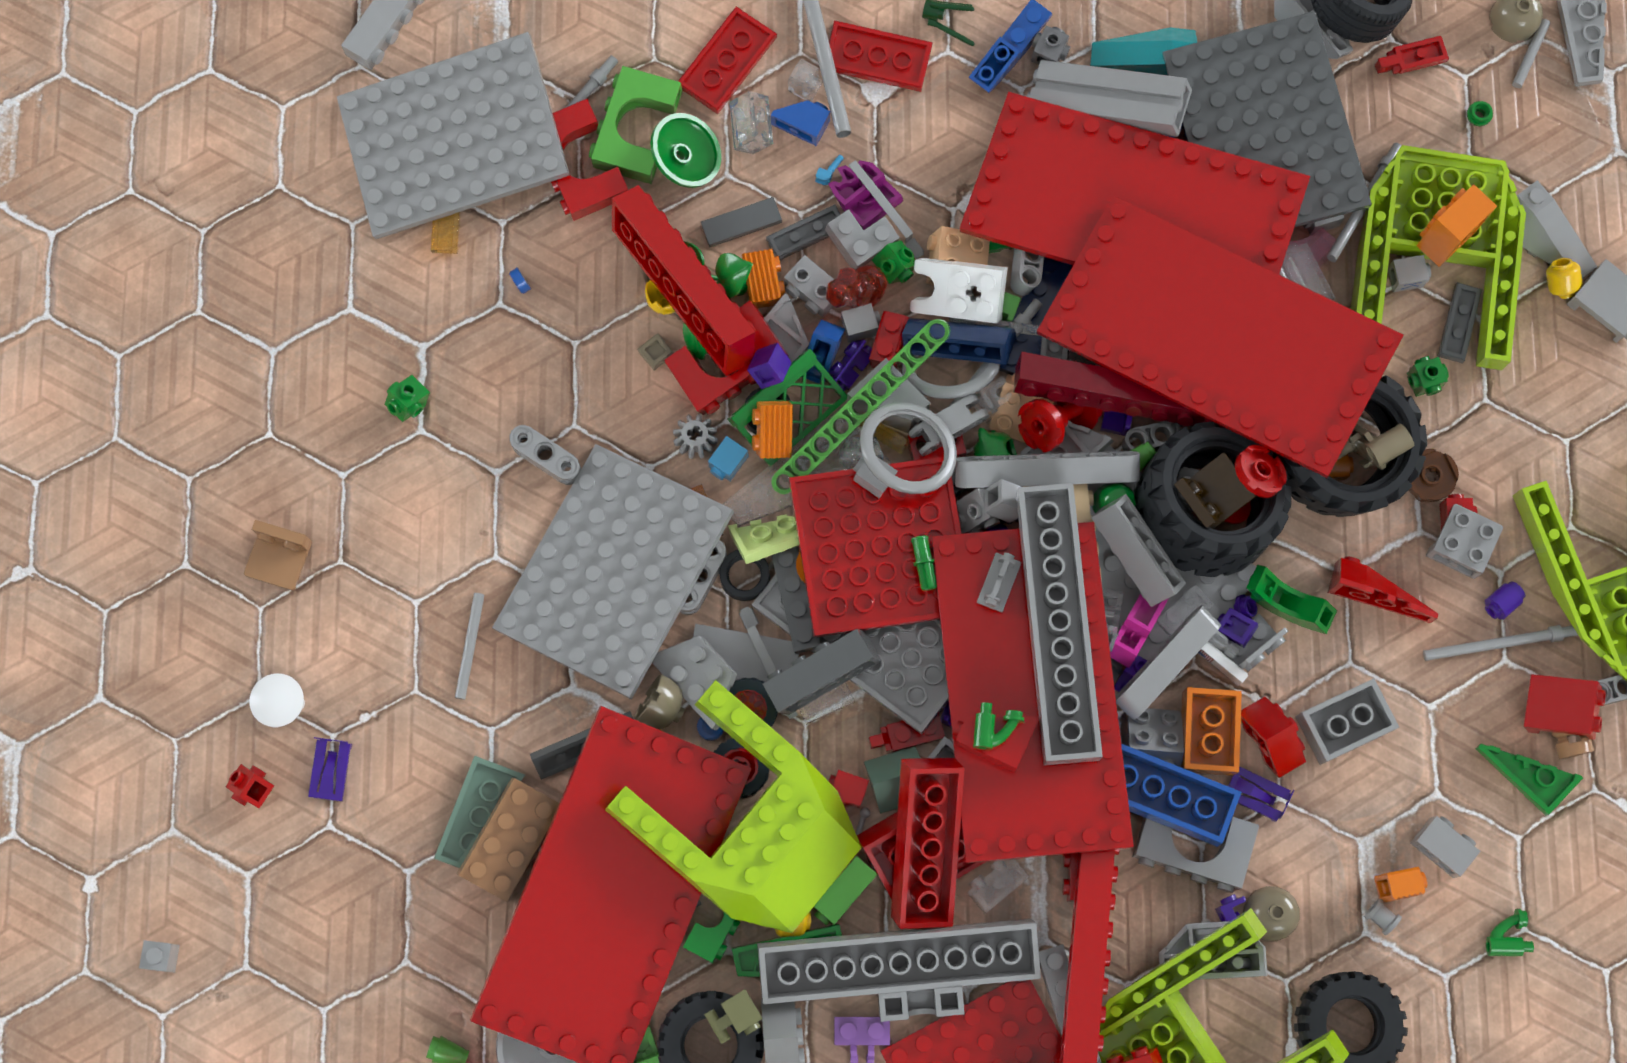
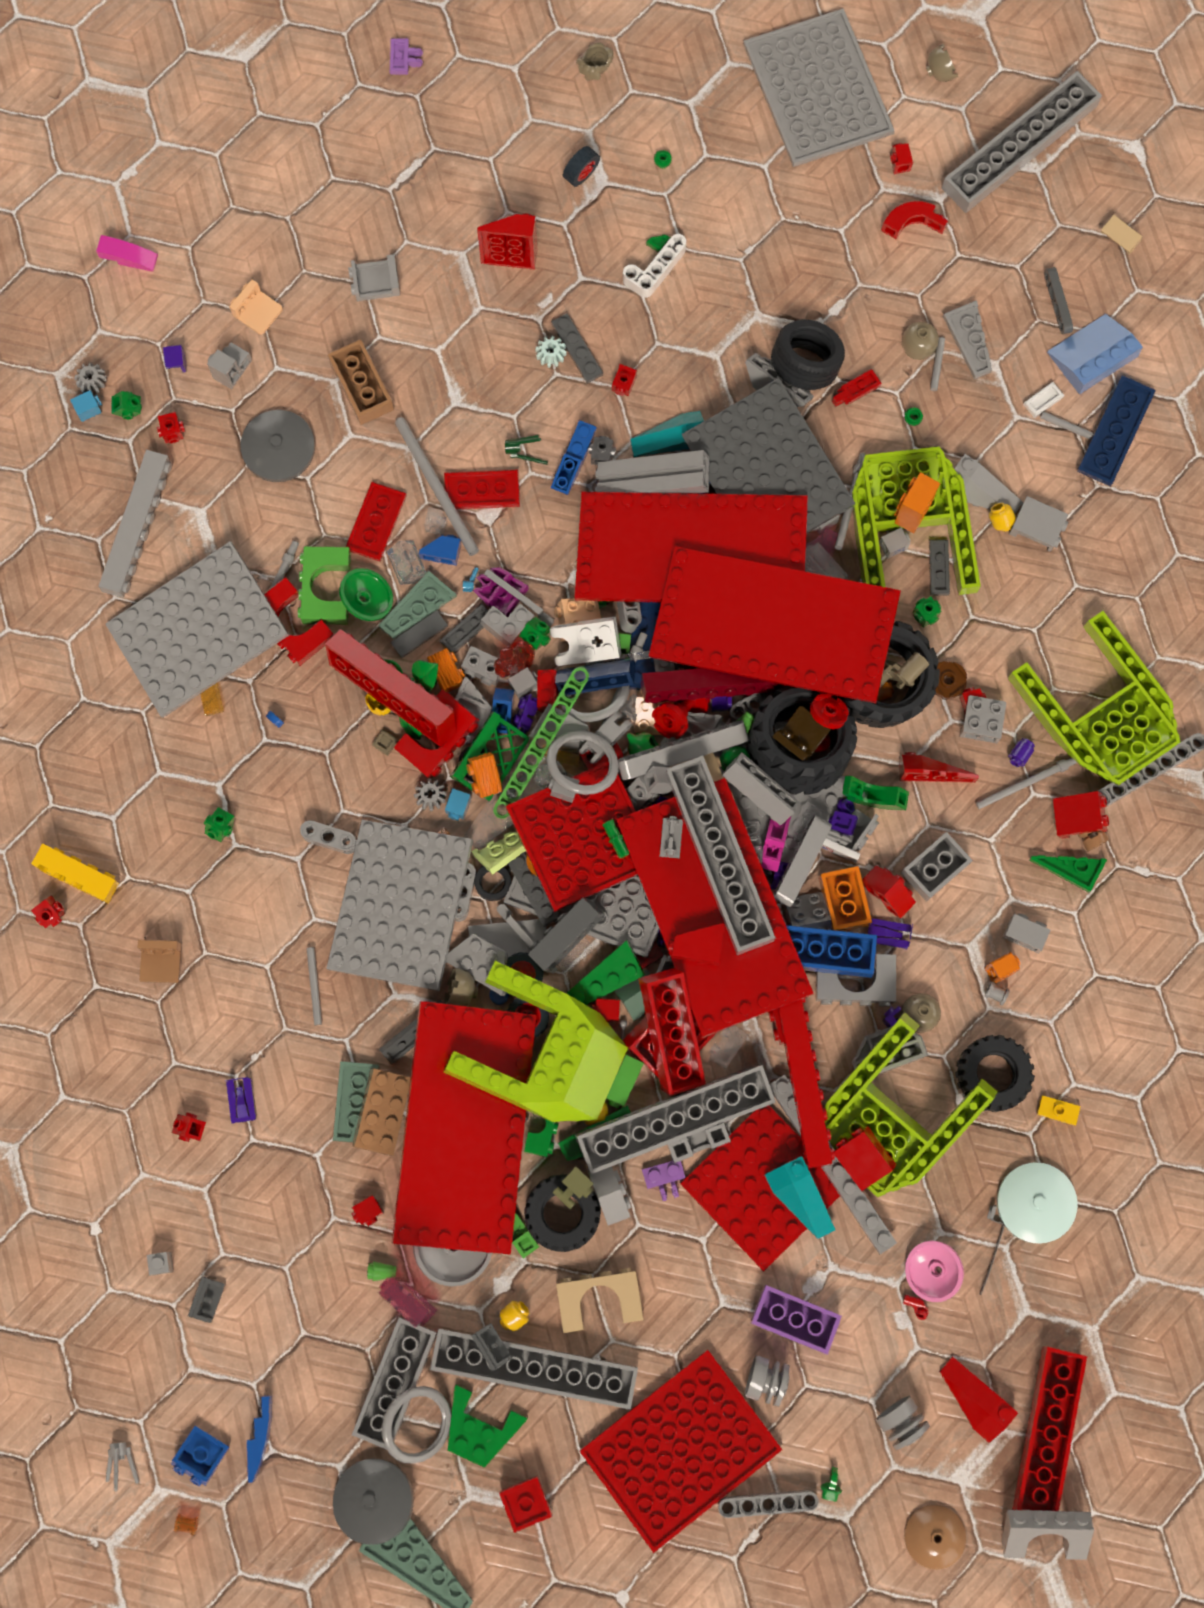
camera: 15 degrees left, 0 degrees up
white dish [249,674,305,728] -> none
dark purple panel [747,343,791,389] -> none
green plant [973,702,1024,750] -> none
green plant [1486,908,1534,956] -> none
none -> yellow wedge [31,843,119,904]
none -> red brick [31,895,66,929]
none -> dark grey hinge [188,1277,226,1323]
none -> red brick [351,1195,384,1226]
none -> sand green wing [378,571,457,639]
none -> green wing [567,940,646,1005]

